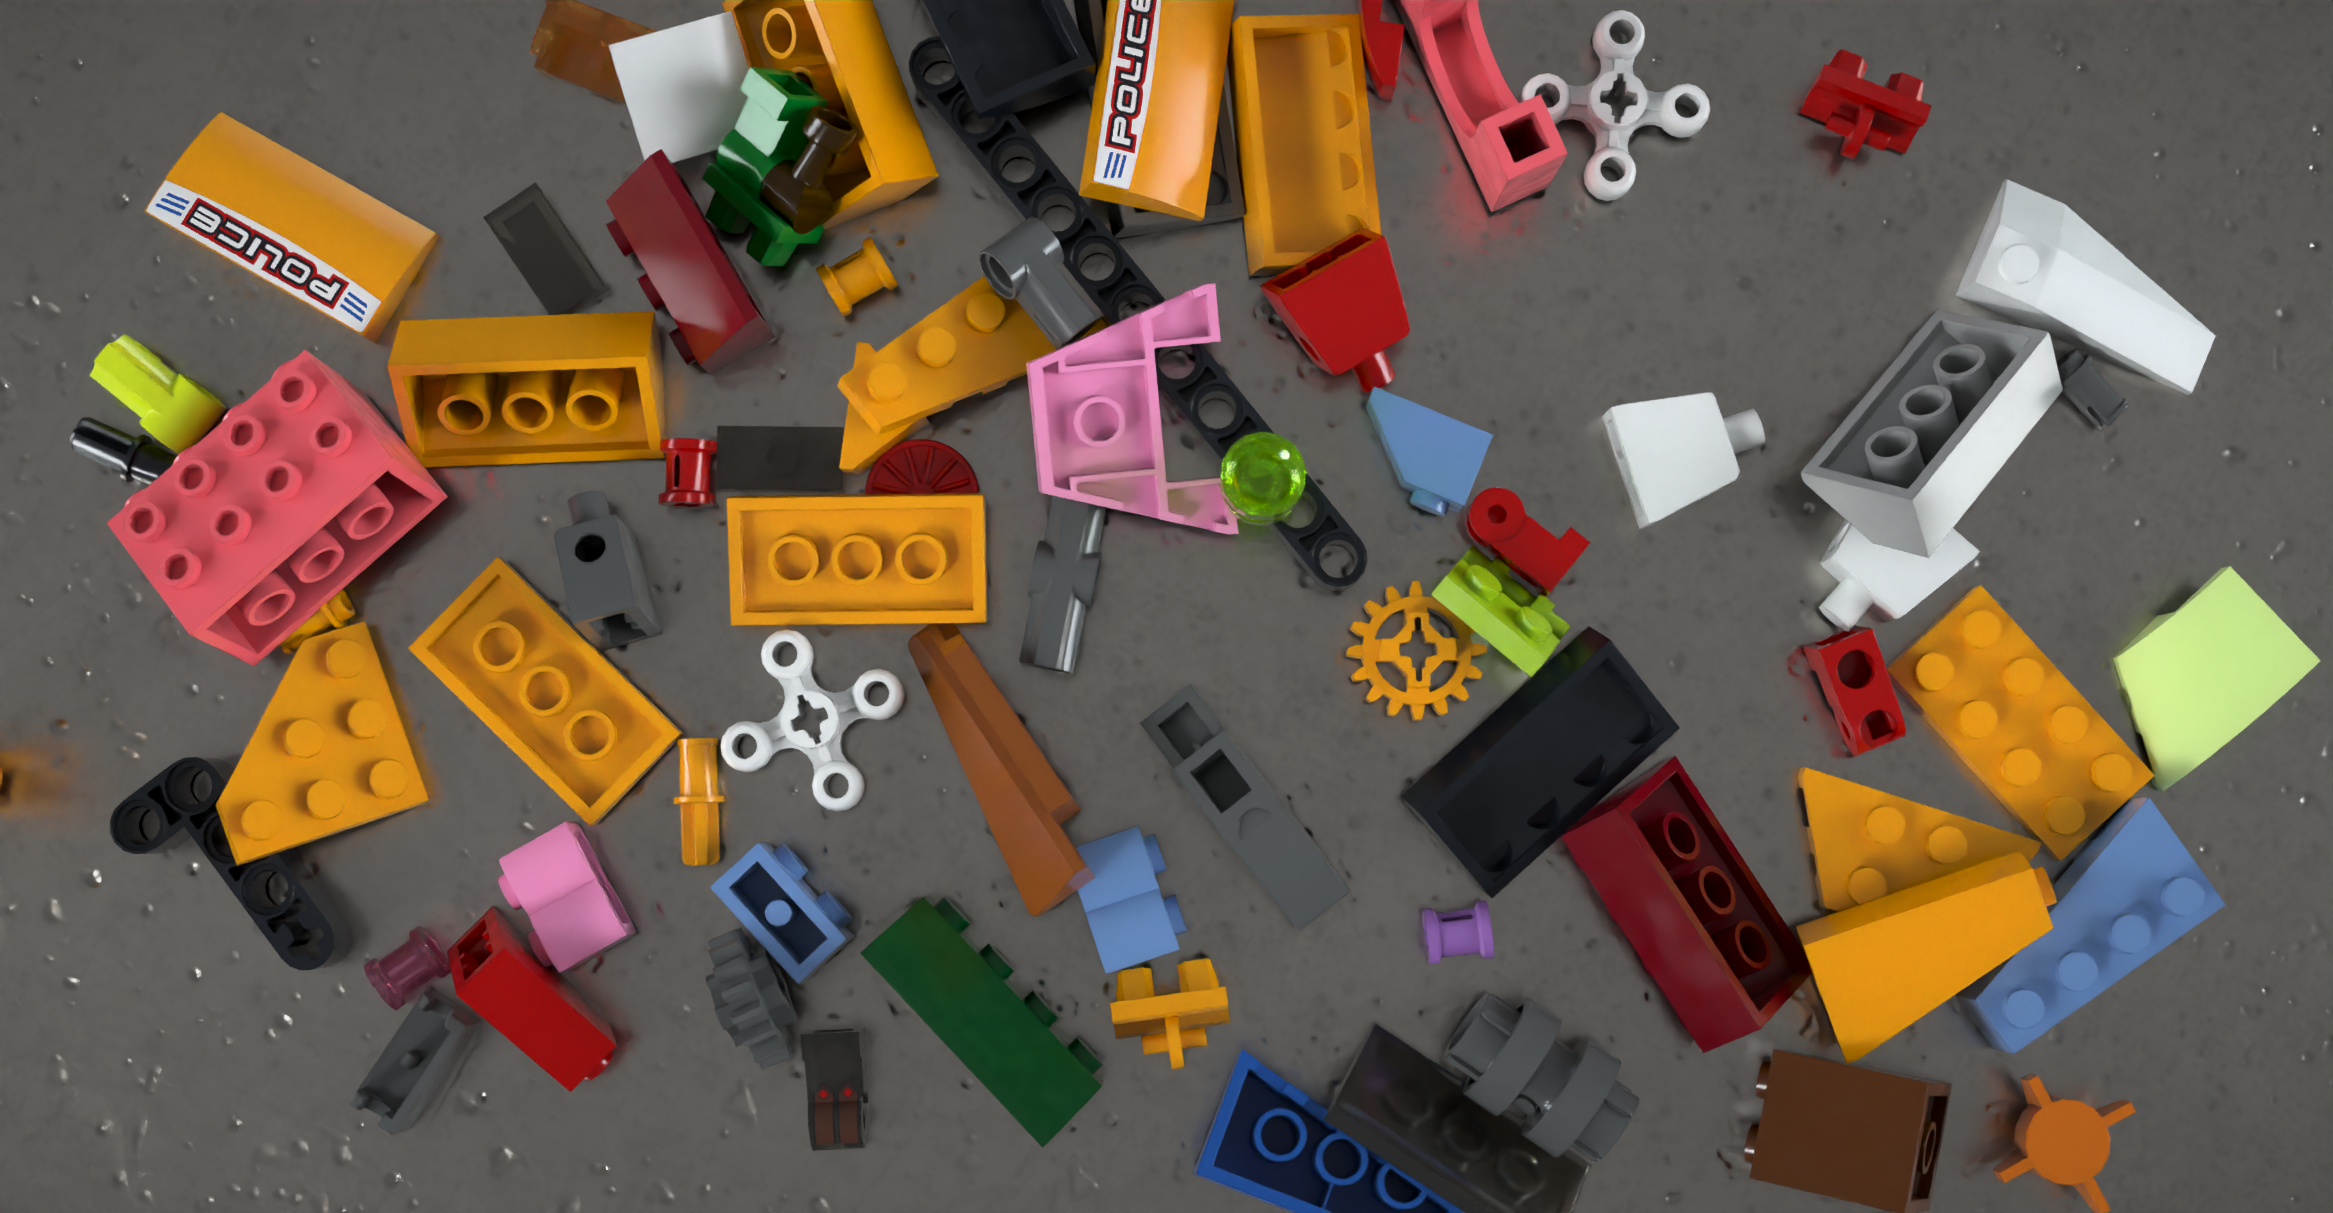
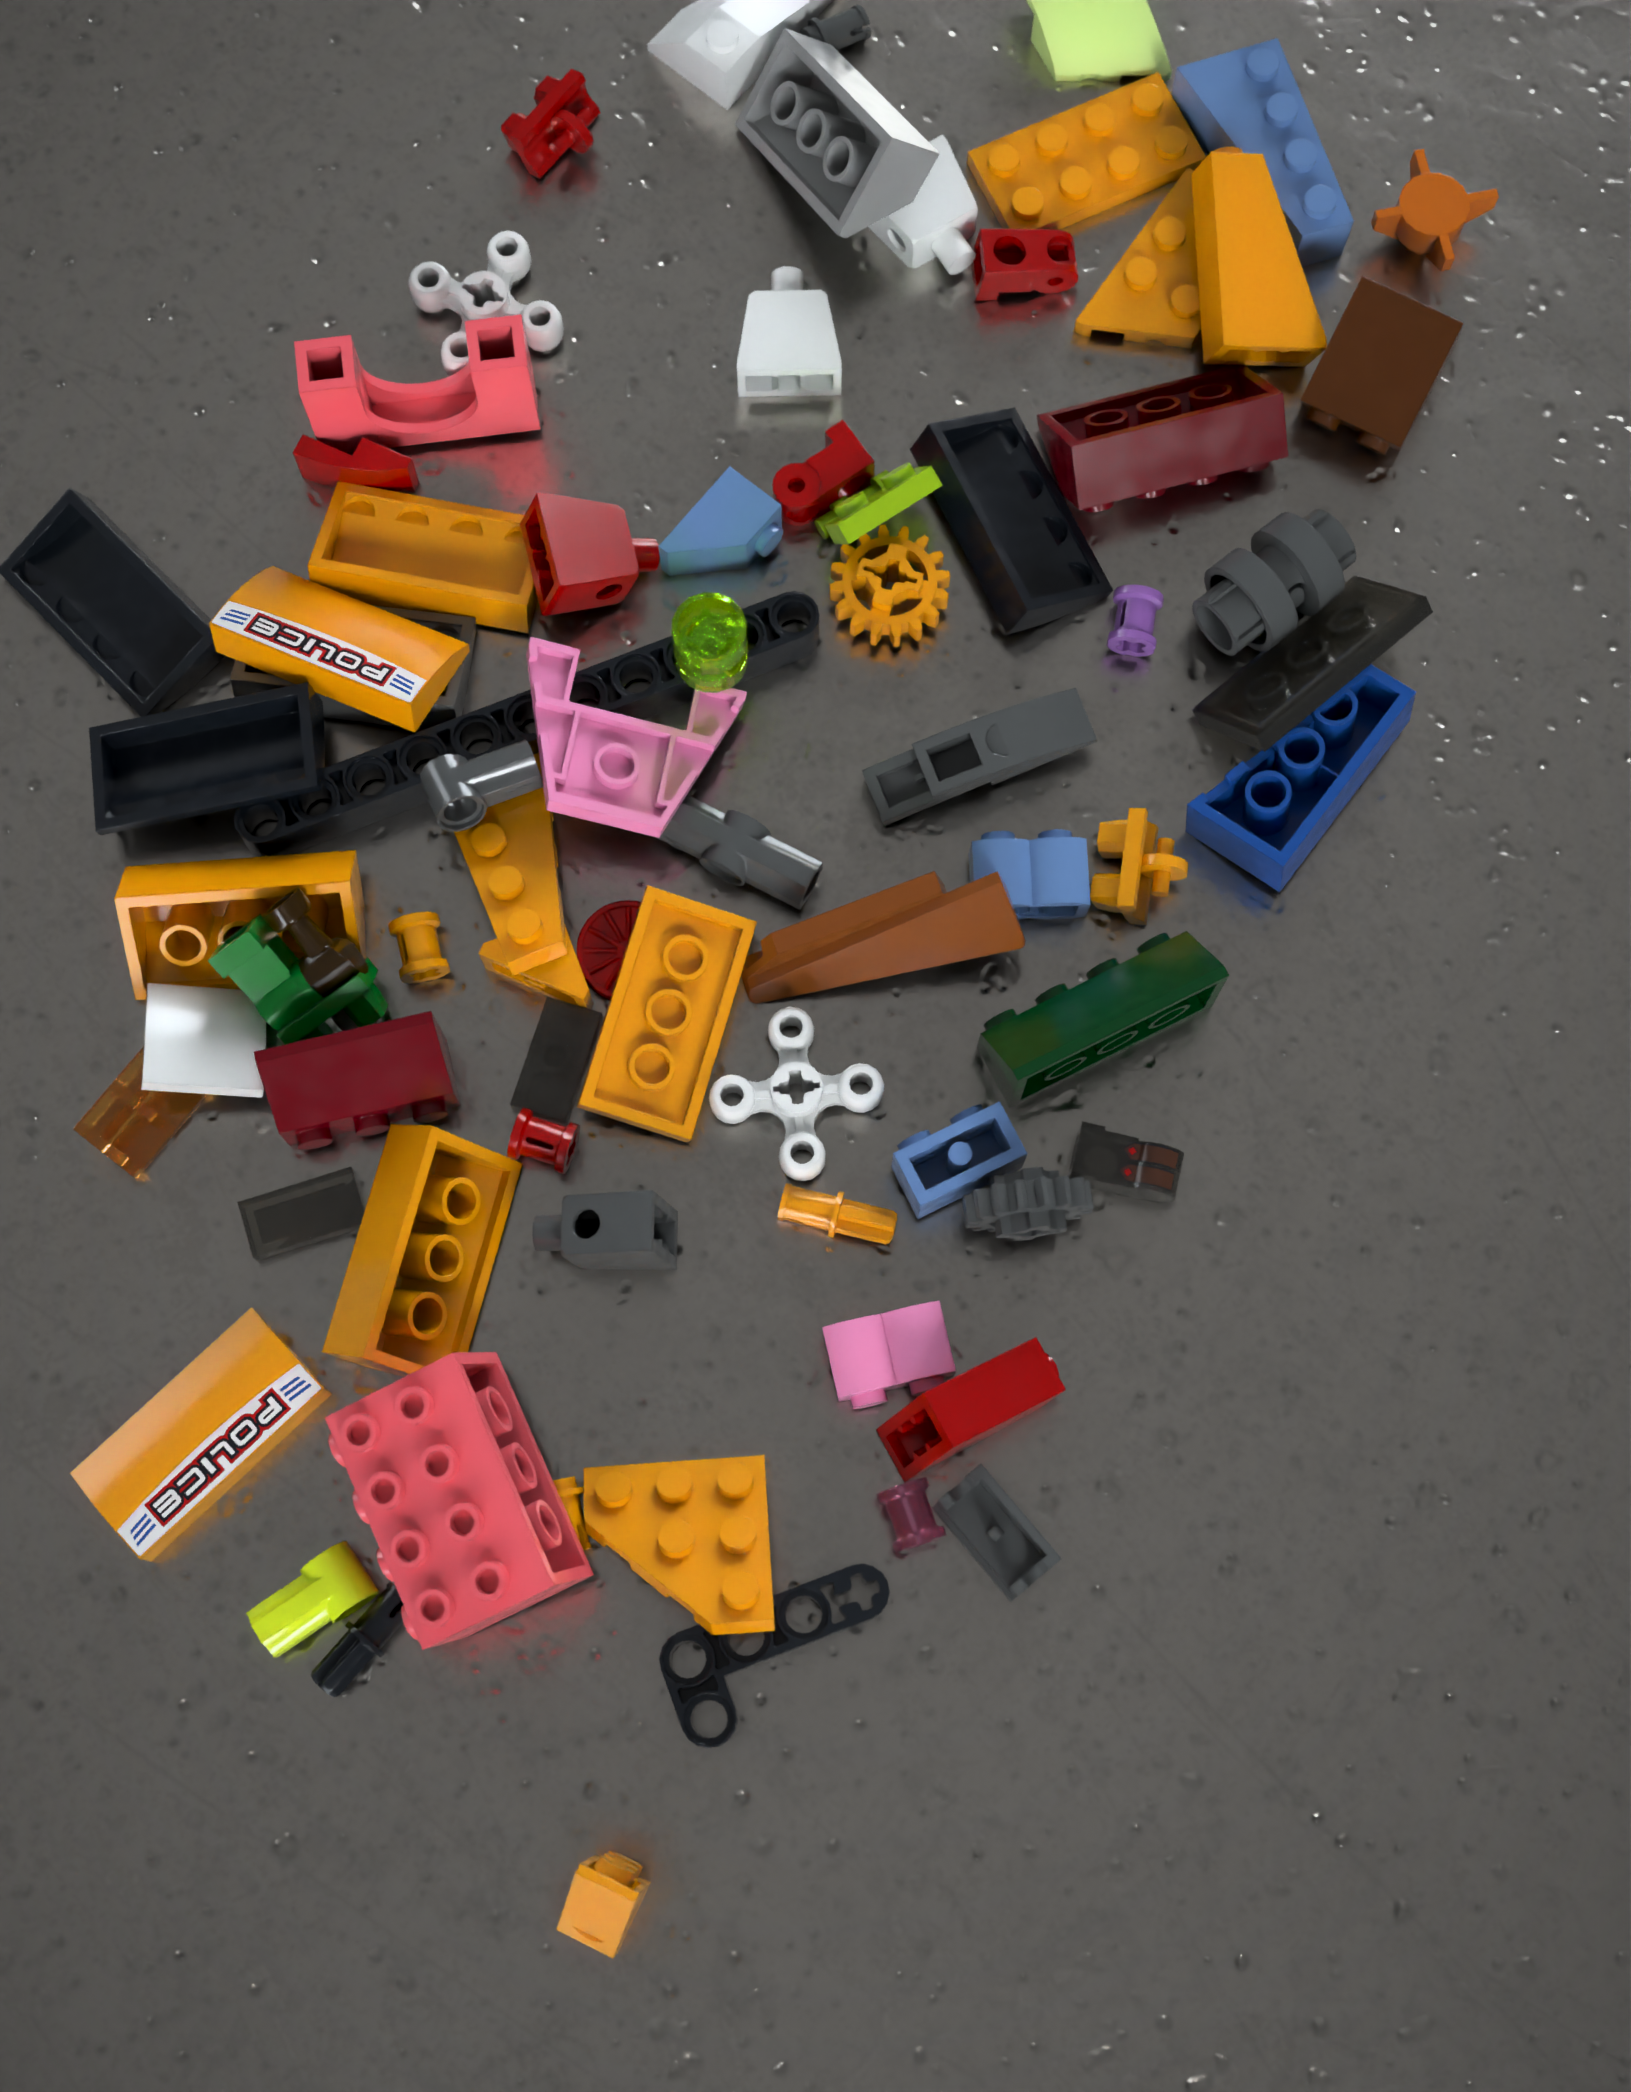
camera: 75 degrees left, 10 degrees down
light orange plate [408,556,684,826] -> none

